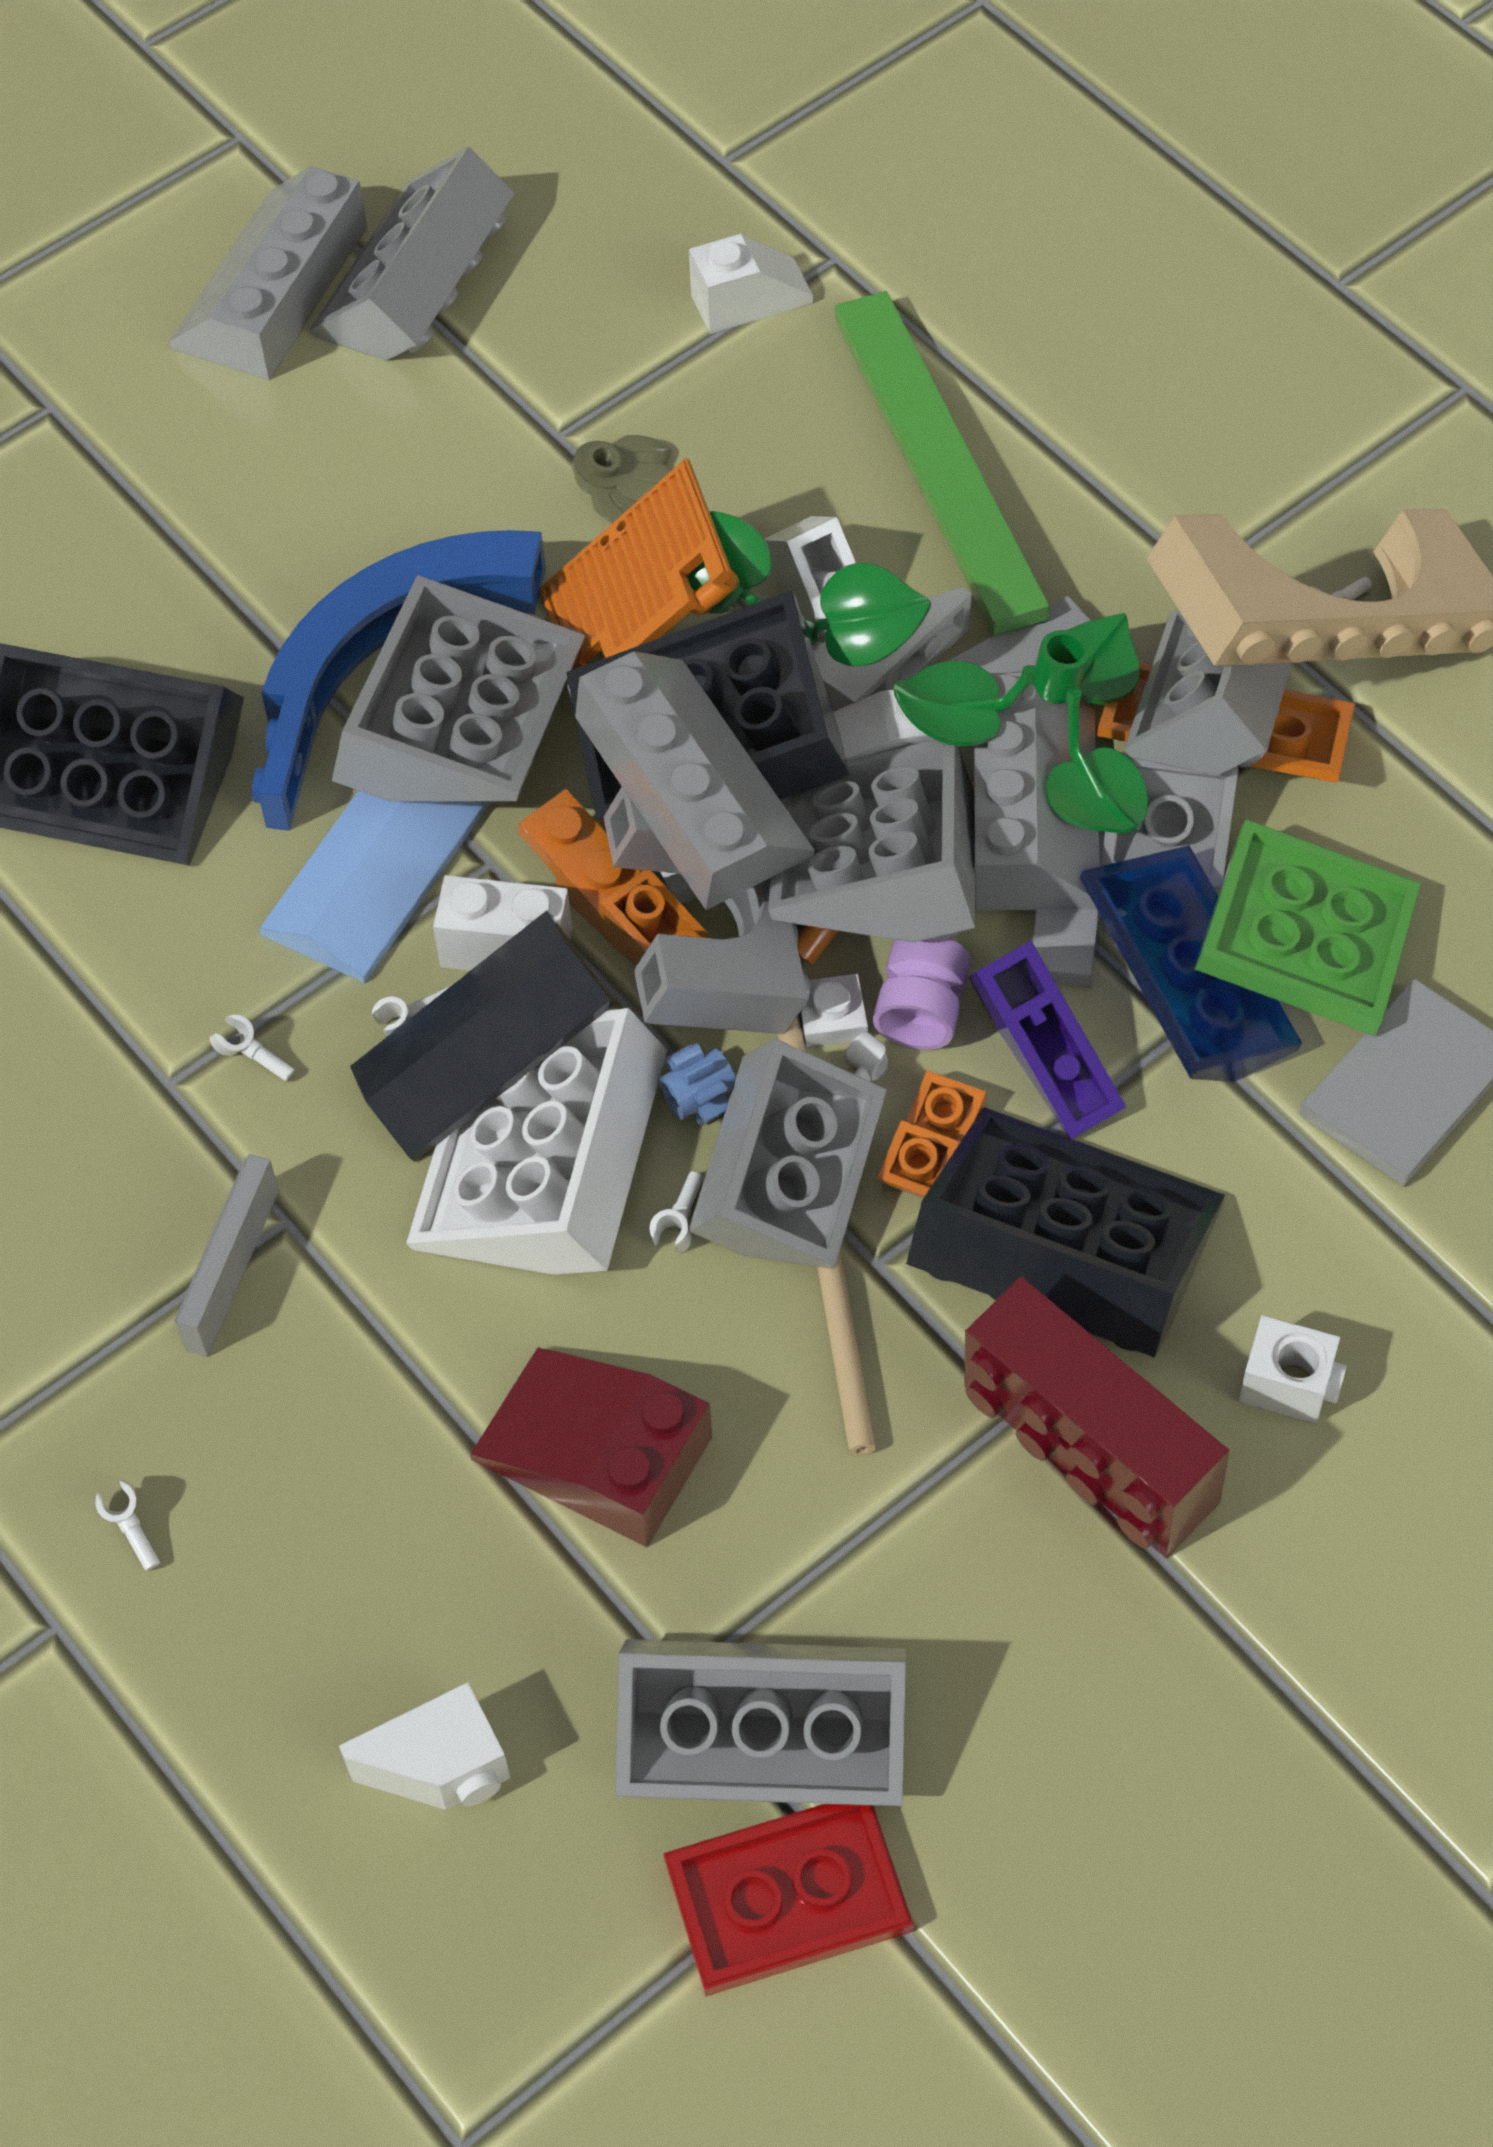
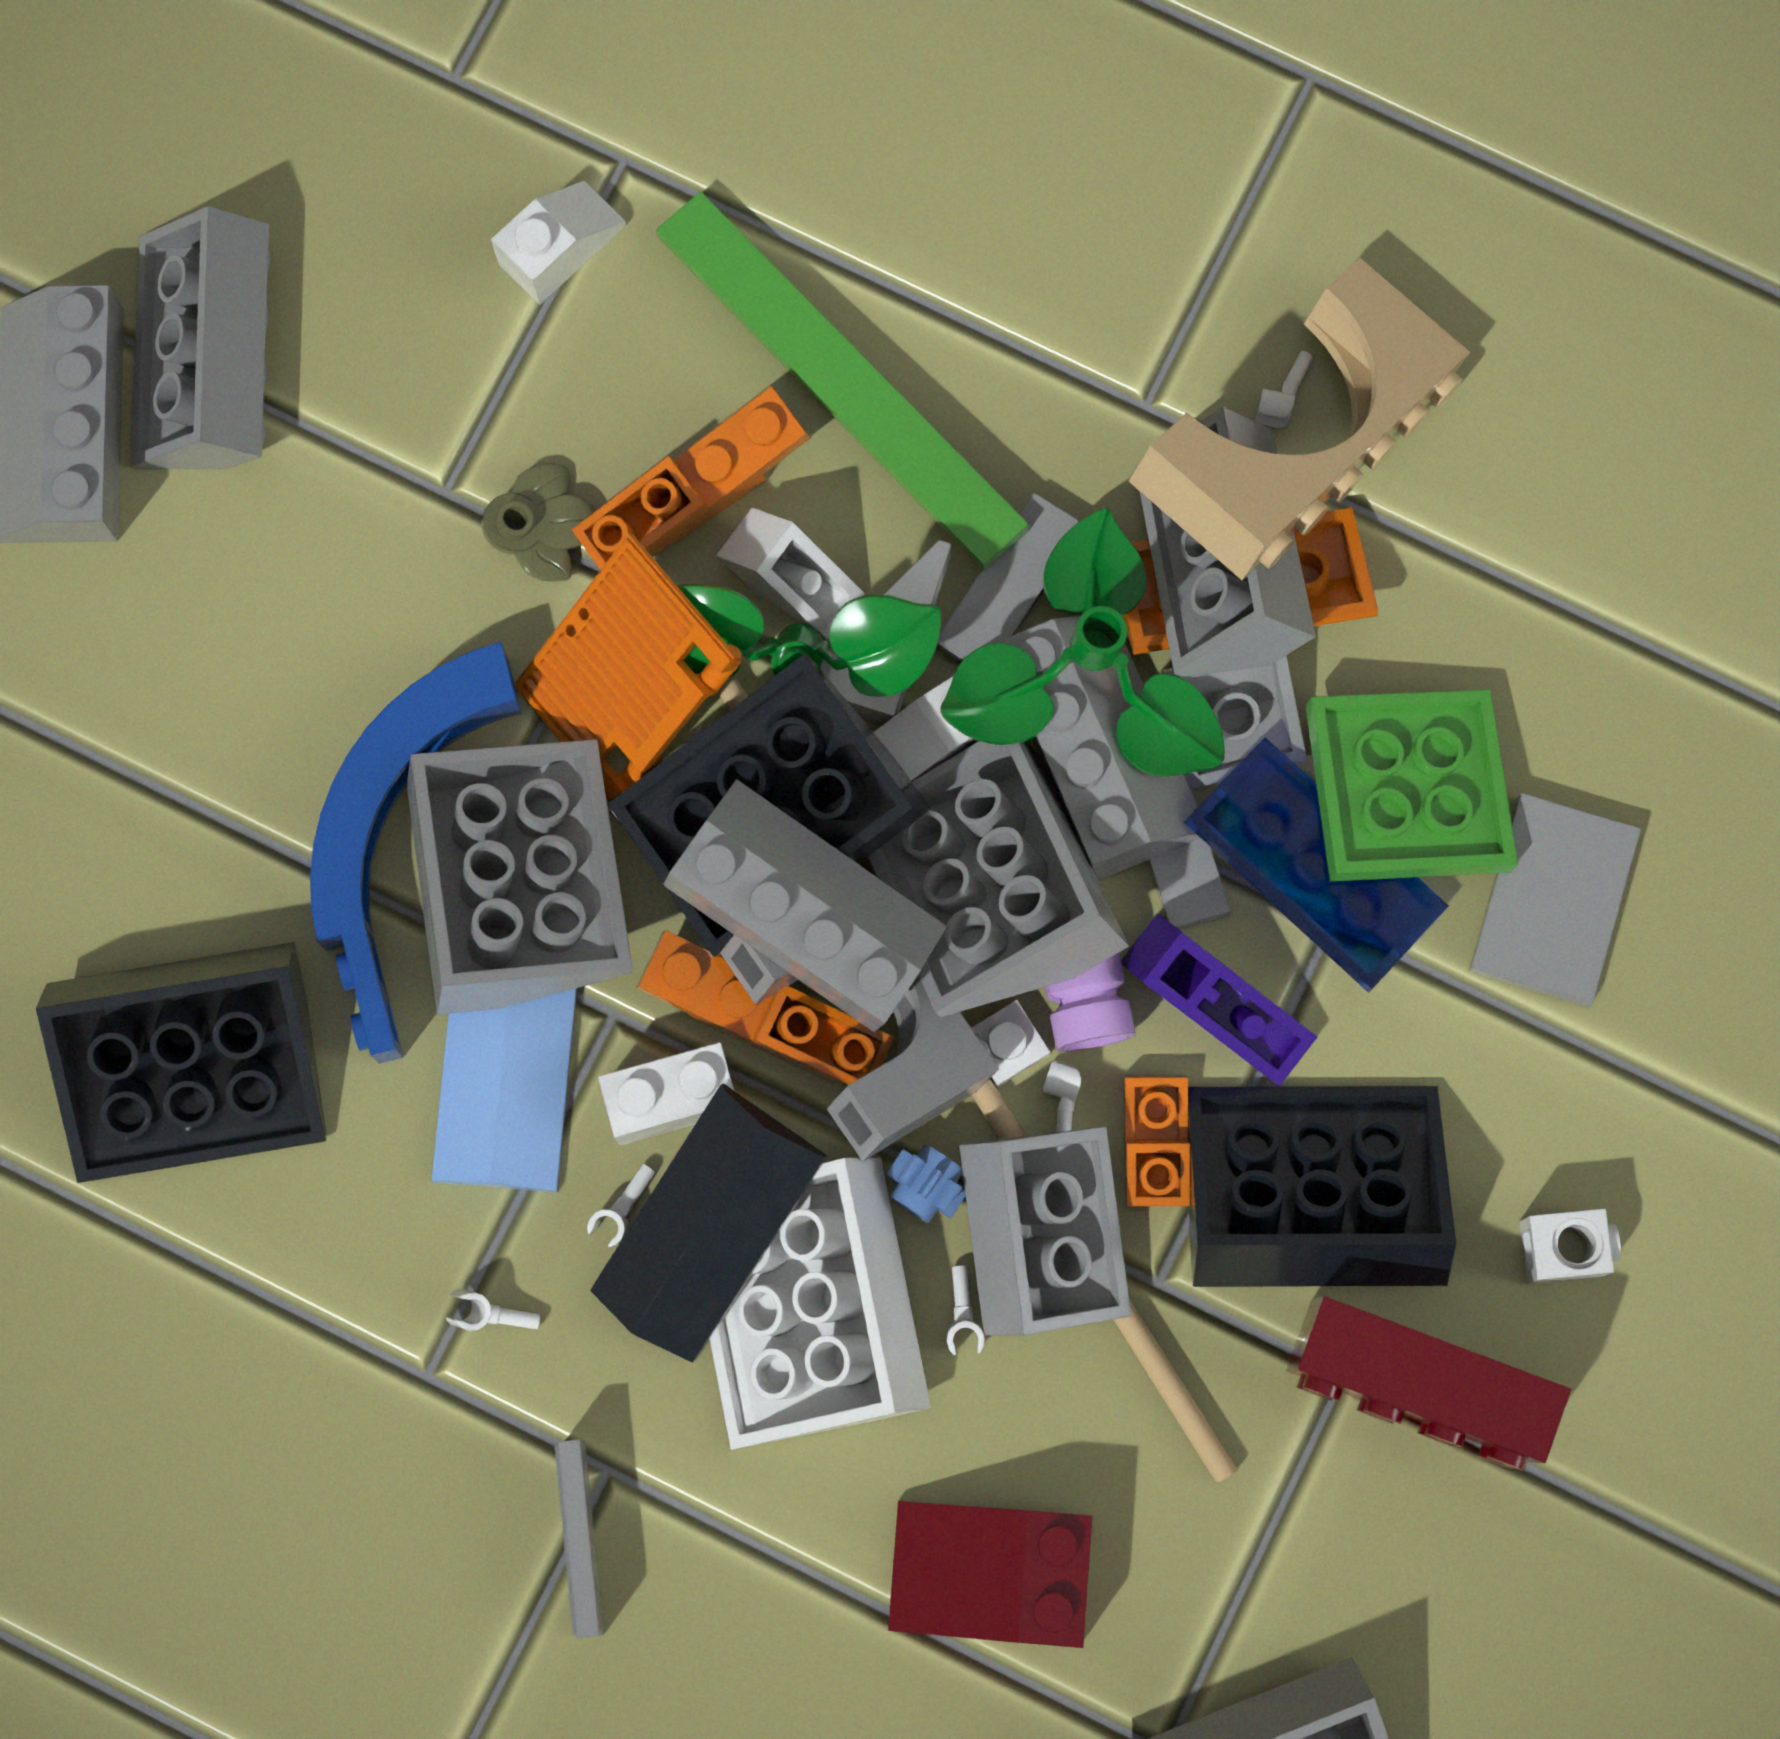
camera: 25 degrees left, 20 degrees up
none -> orange slope [571,386,811,570]

